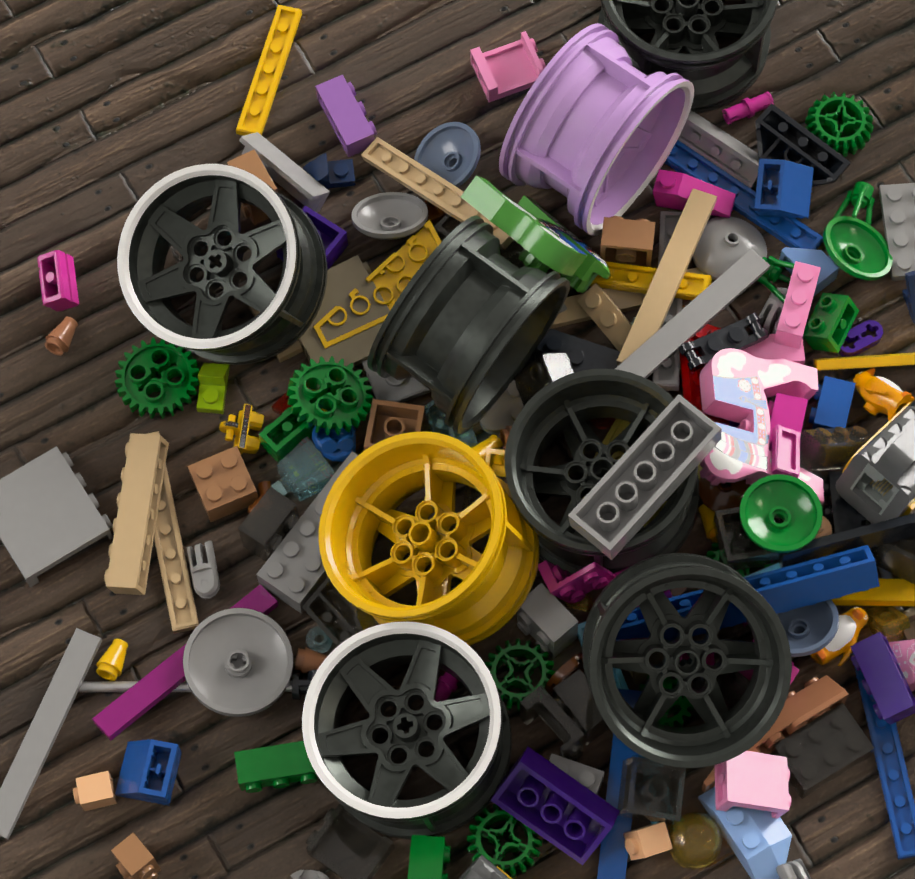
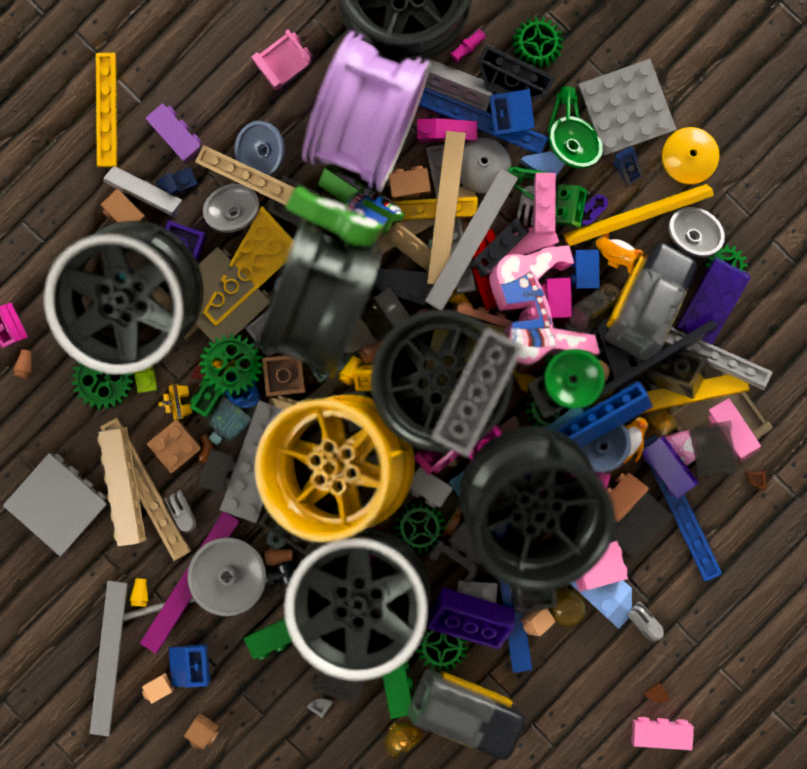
camera: 15 degrees left, 20 degrees up
tile [771,425,801,478] -> none

